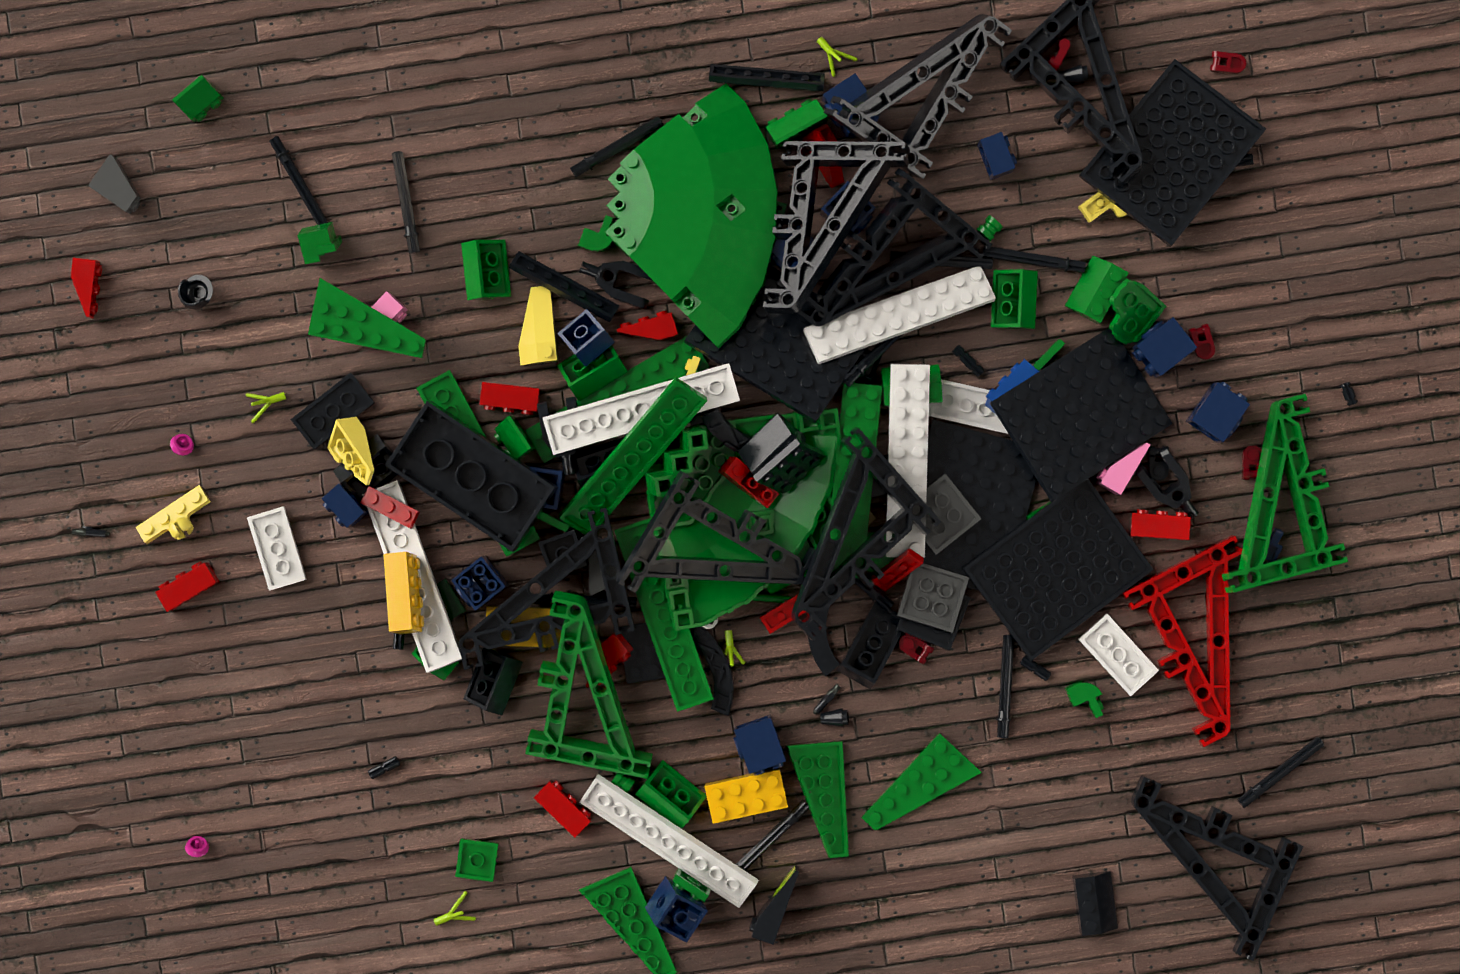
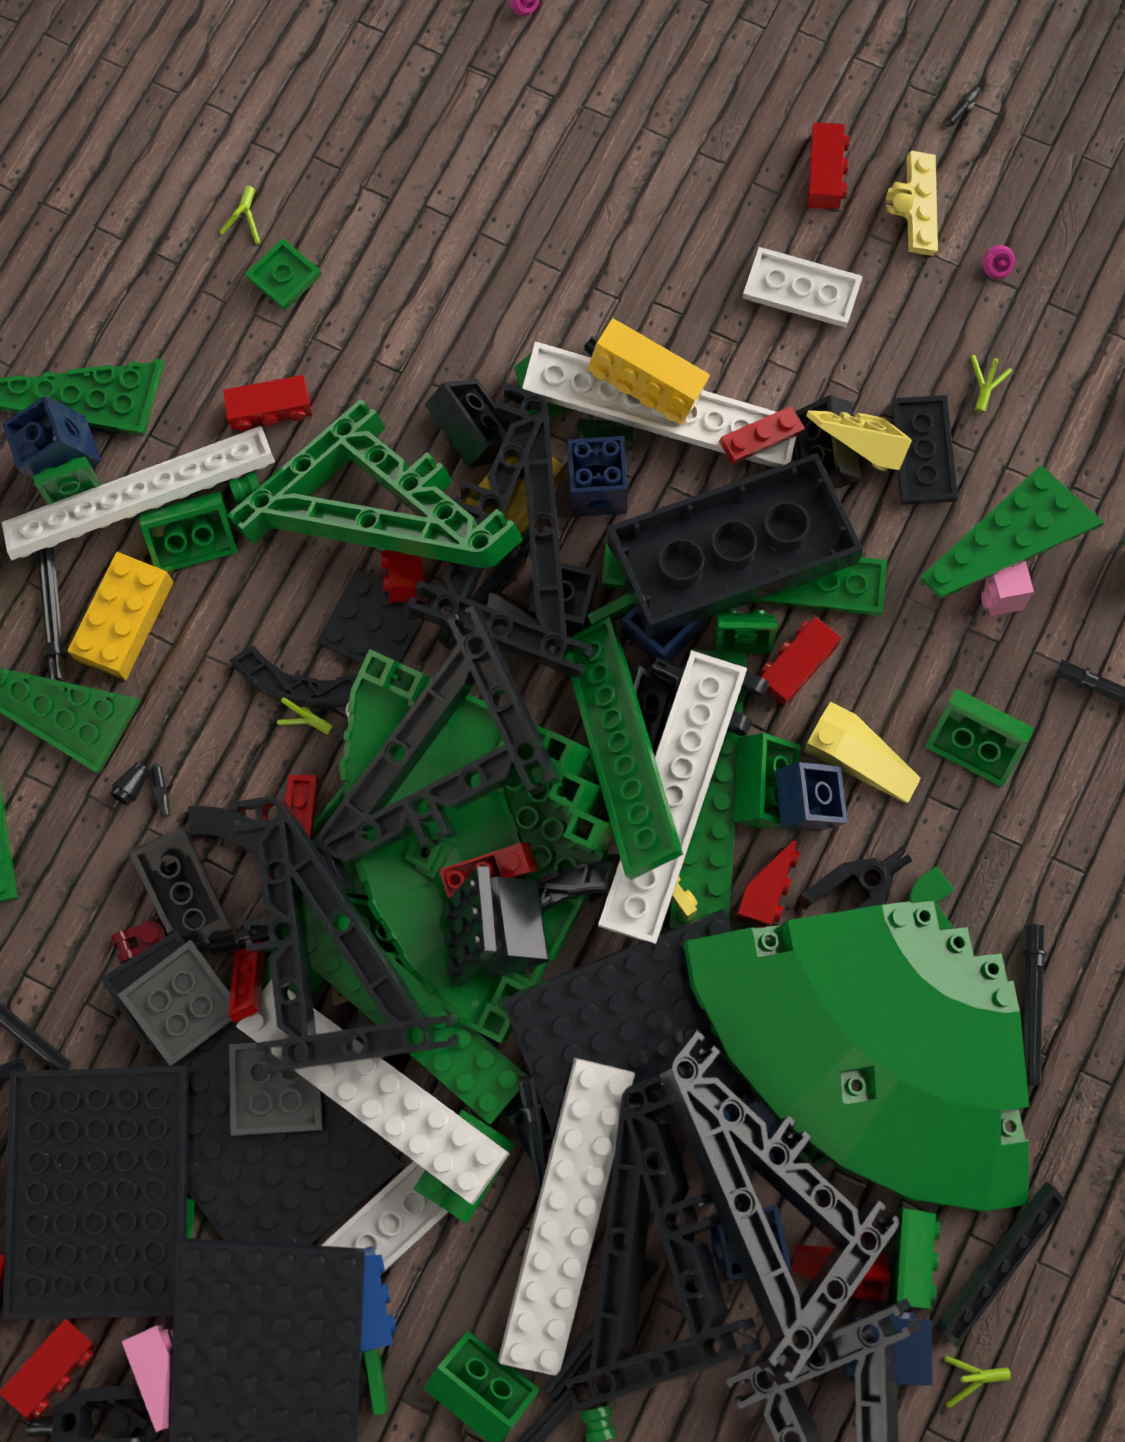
camera: 135 degrees right, 15 degrees down
dark blue brick [321,483,369,528] -> none
black piece [368,756,400,779] -> none
black plate [509,251,620,323] -> none
green plate [614,518,714,712] -> none
dark blue brick [733,714,786,776] -> none
black axle [952,345,984,377] -> none

